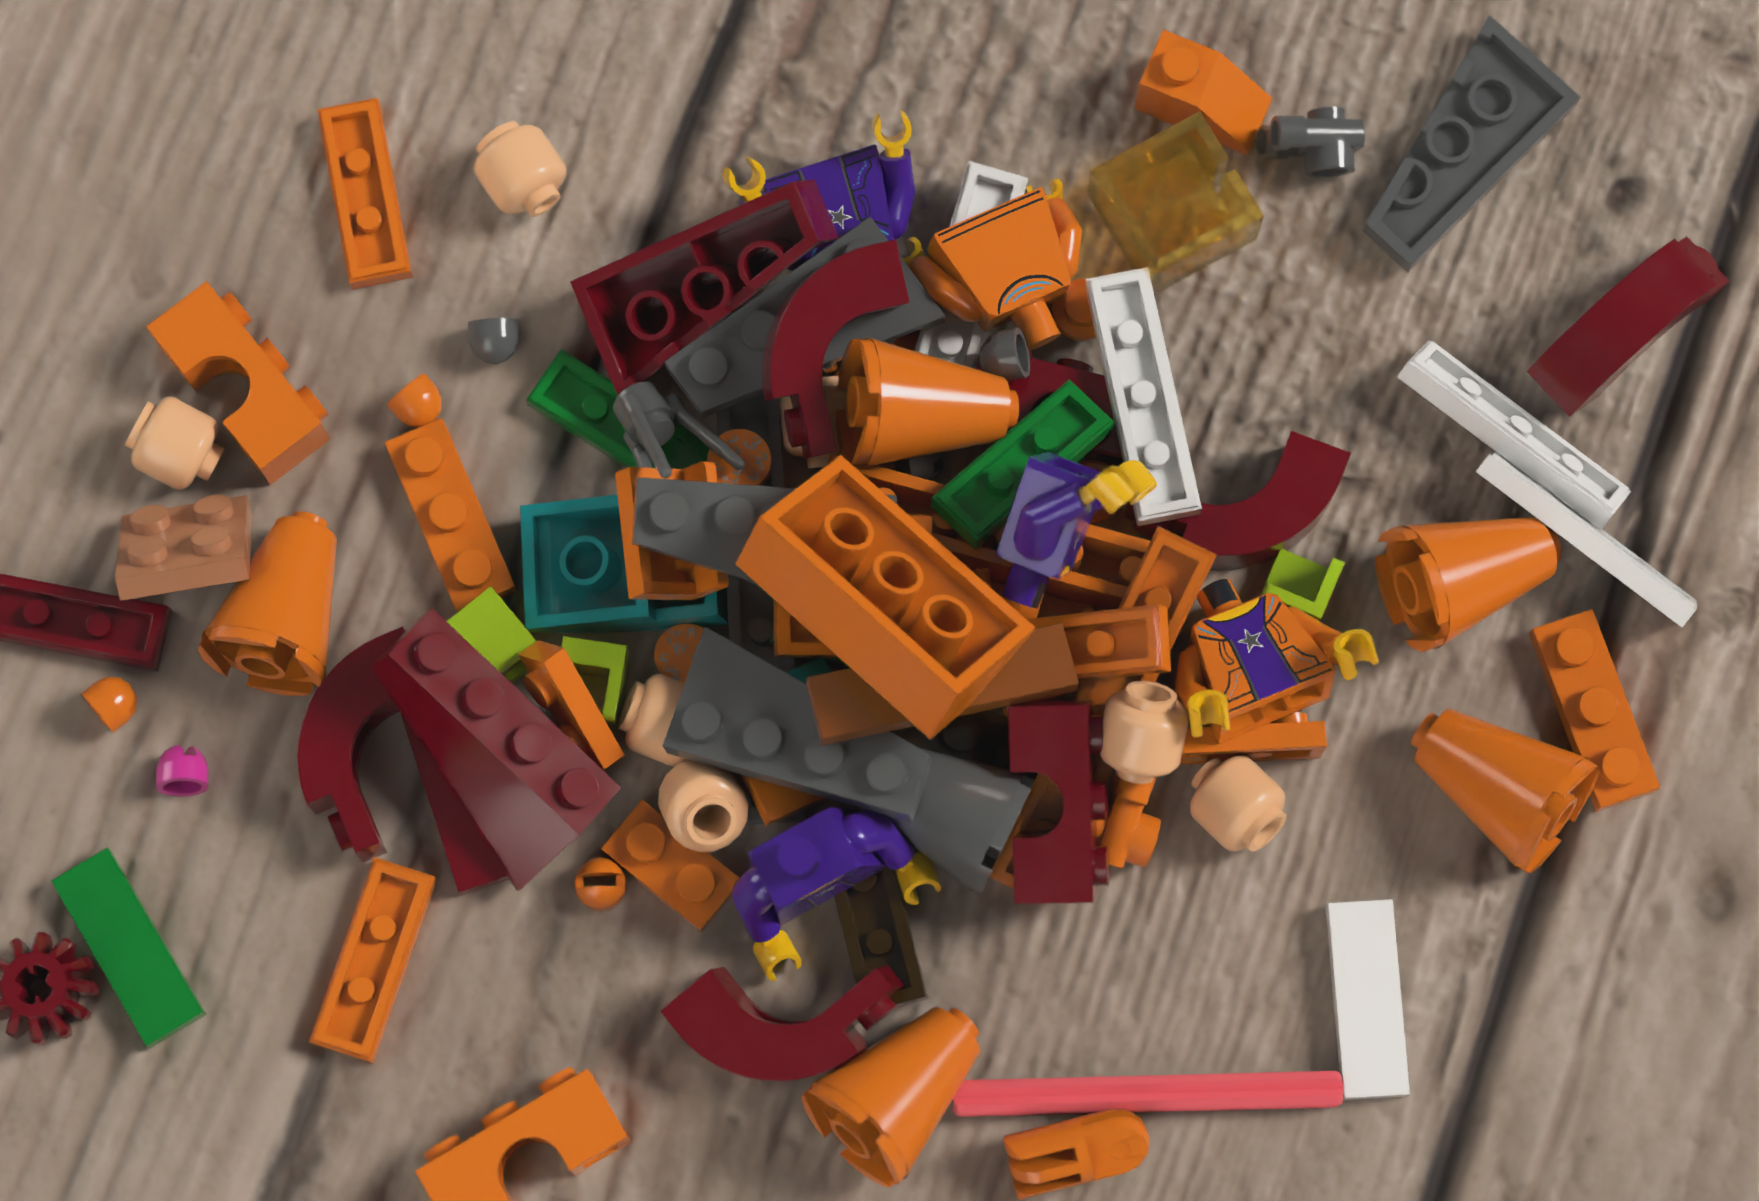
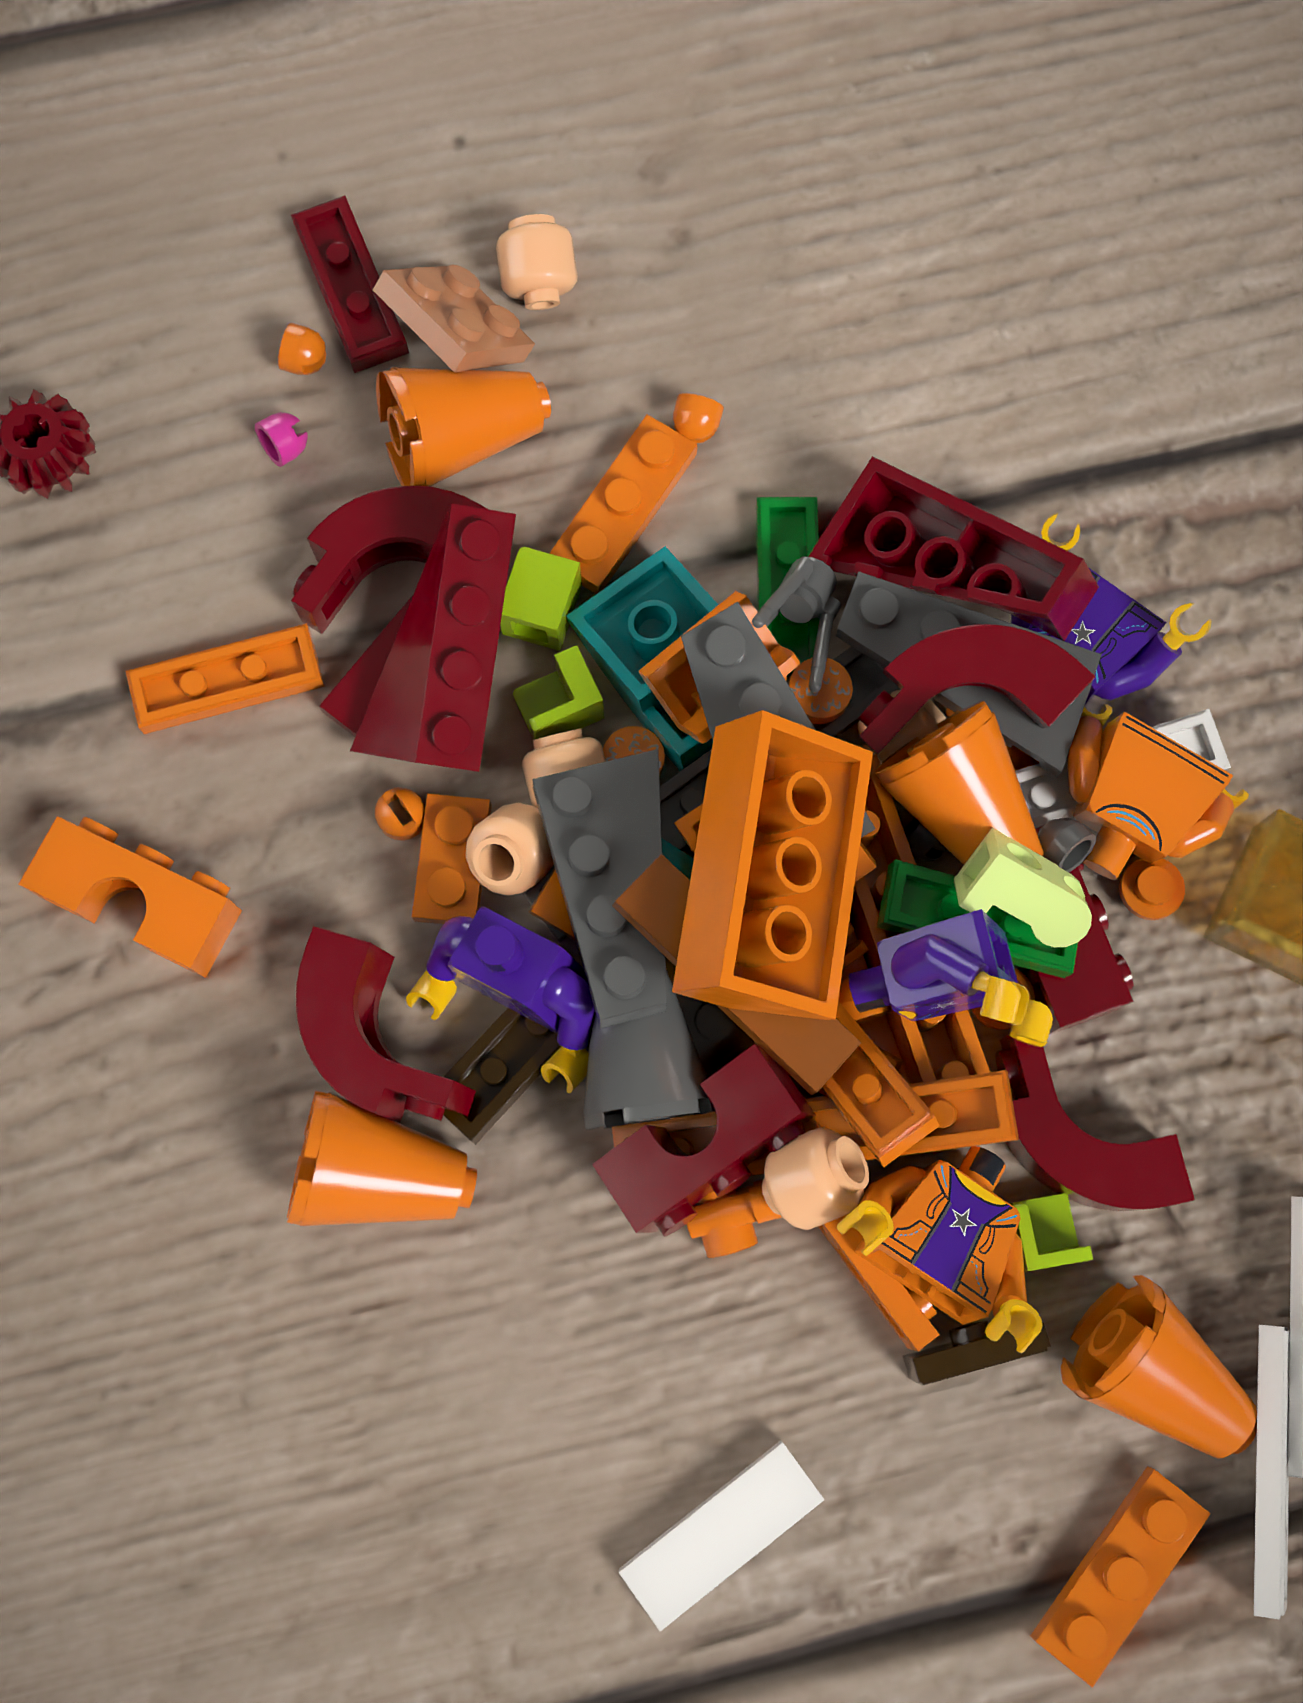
camera: 55 degrees right, 0 degrees up
green tile [51,847,207,1049] -> none
orange arch [146,281,330,485] -> none
orange tile [317,98,413,290] -> none
dark grey hinge [468,318,519,364] -> none
light nougat head [473,121,567,217] -> none
orange plate [518,640,624,770] -> none
coral axle [953,1071,1344,1117] -> none
orange arm [1003,1109,1150,1200] -> none
white tile [1085,267,1202,526] -> none
light nougat head [1190,756,1287,852] -> none
orange cone [1411,708,1599,874] -> none
none -> dark brown plate [903,1320,1051,1385]
none -> yellowish green leg [954,827,1092,948]

